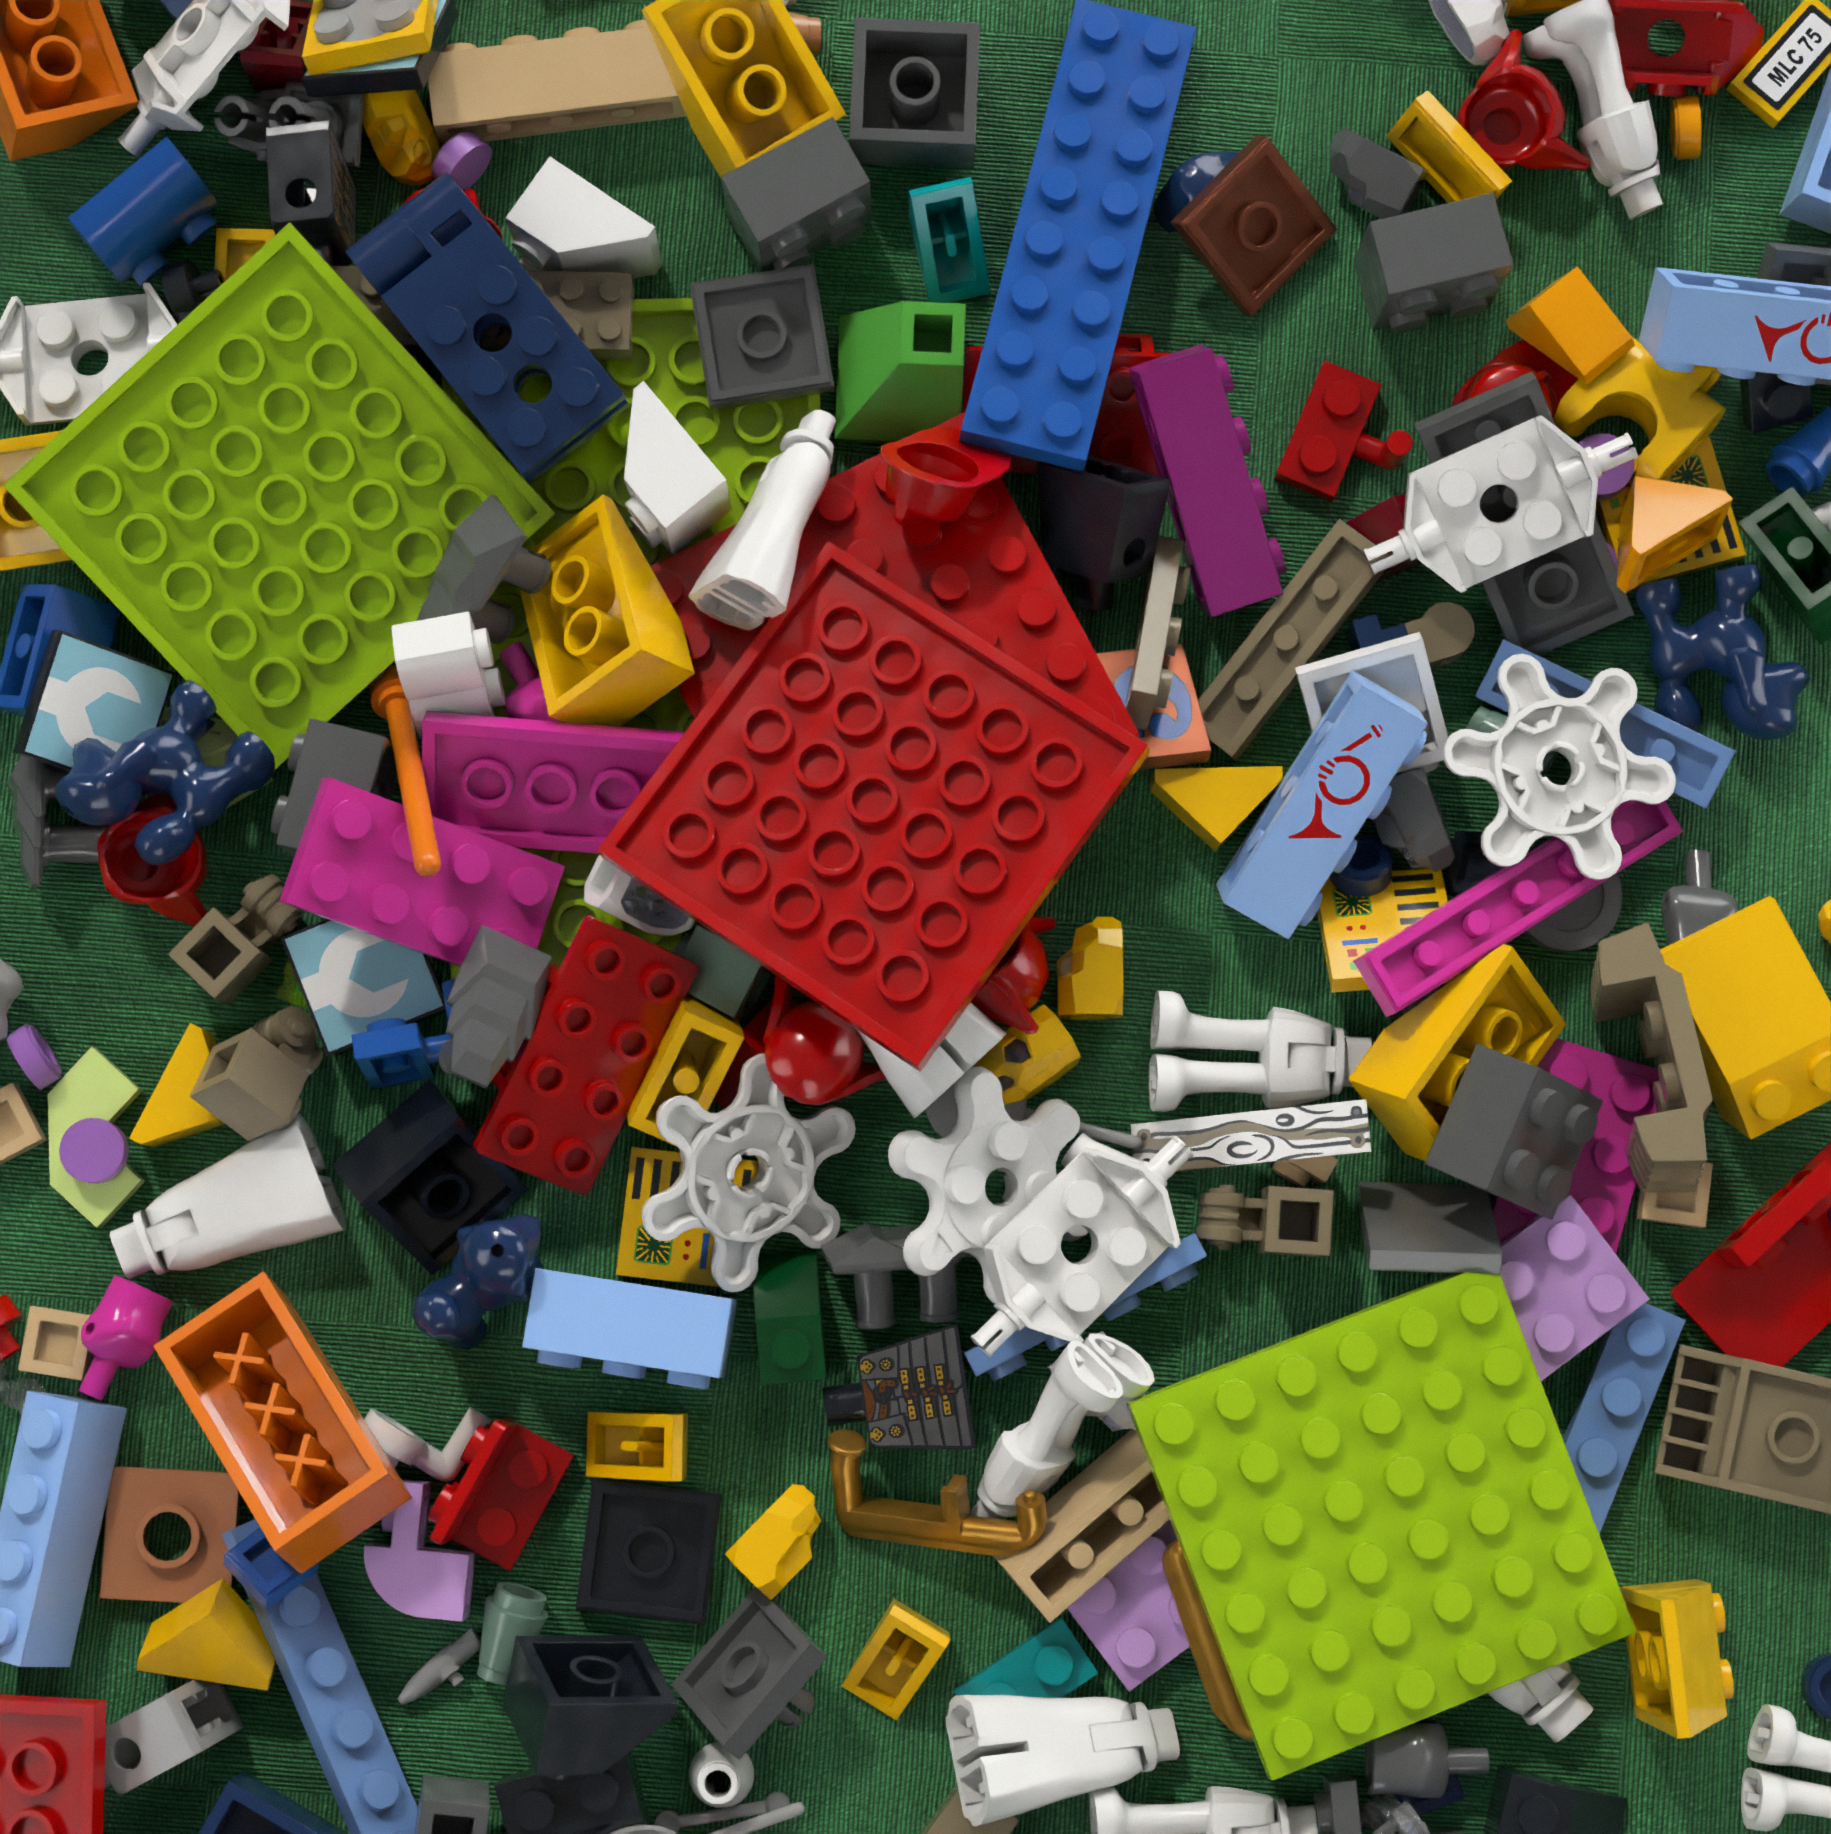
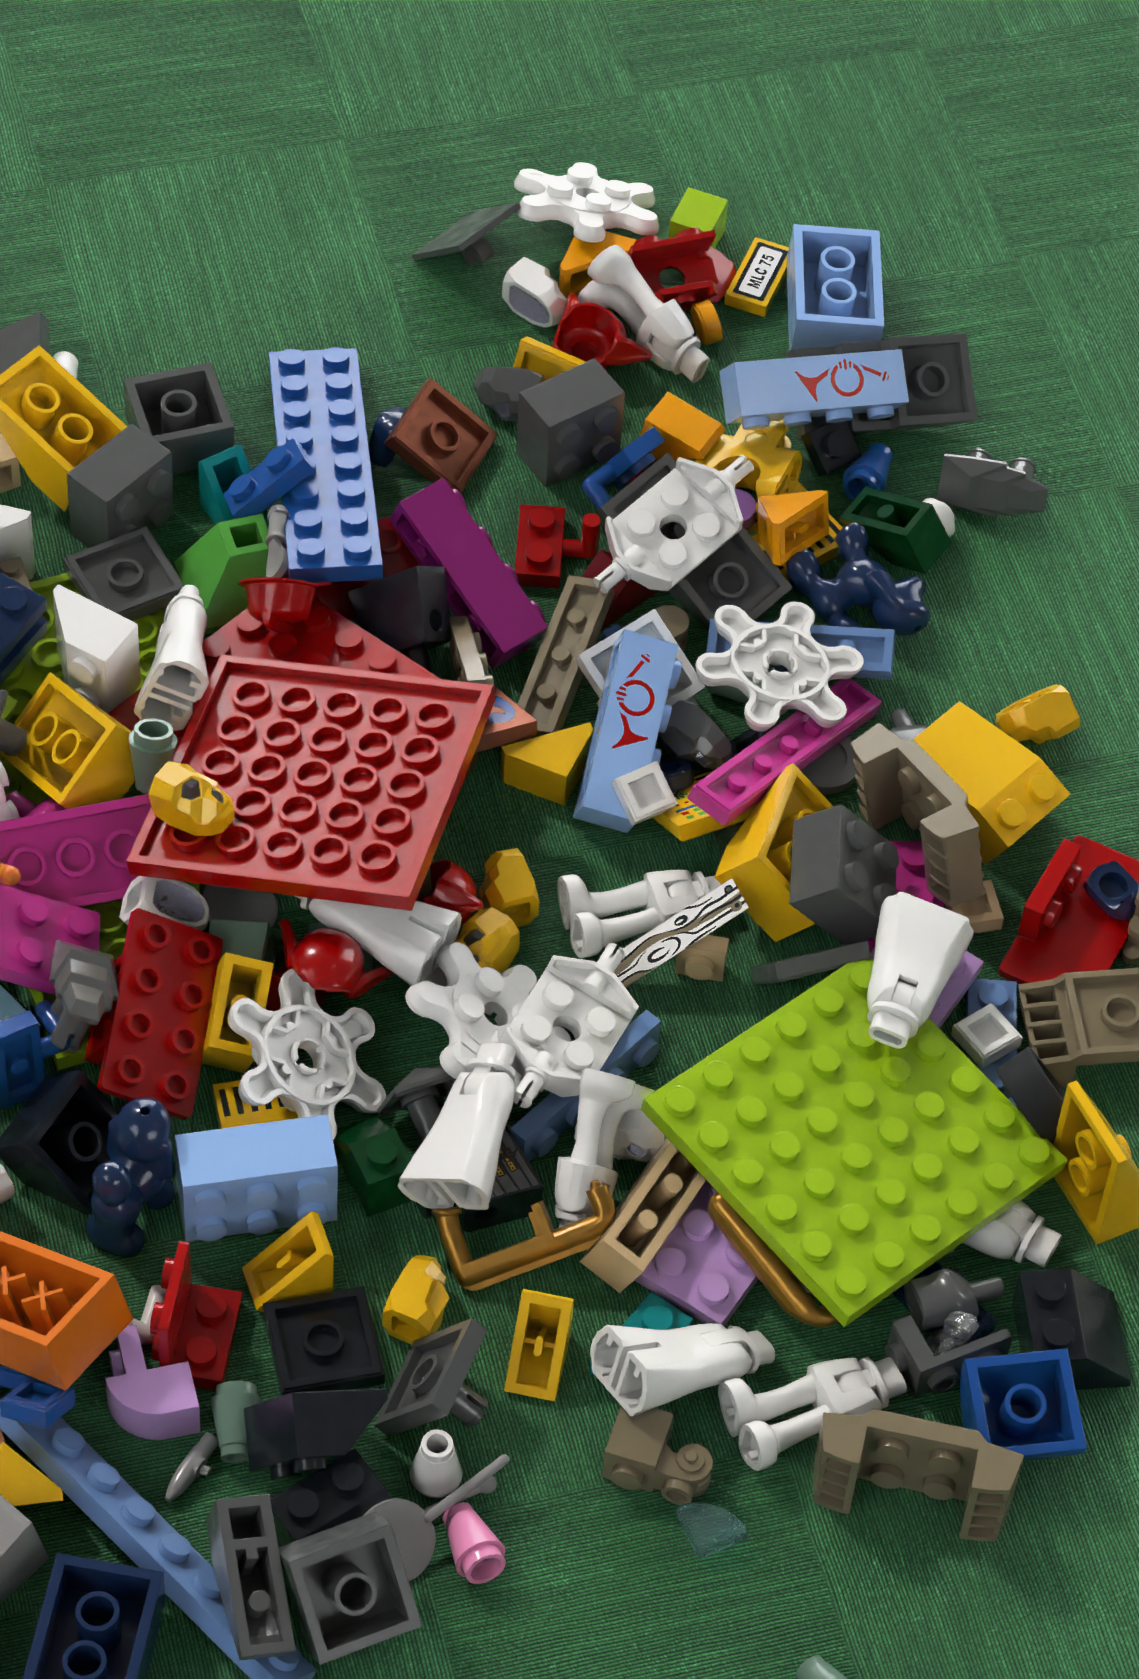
camera: 20 degrees left, 30 degrees down
dark tan brick [1196,1185,1334,1258] -> none
none -> sand green cone [128,718,178,794]
none -> yellow rock [148,761,235,836]
none -> blue plate [223,437,314,519]
none -> light grey piece [265,504,290,578]
none -> white piece [398,1043,516,1210]
none -> blue plate [582,427,665,509]
none -> white tile [611,761,678,826]
none -> white piece [867,892,974,1049]
none -> white tile [951,1003,1022,1069]
none -> black tyre [997,1047,1065,1144]

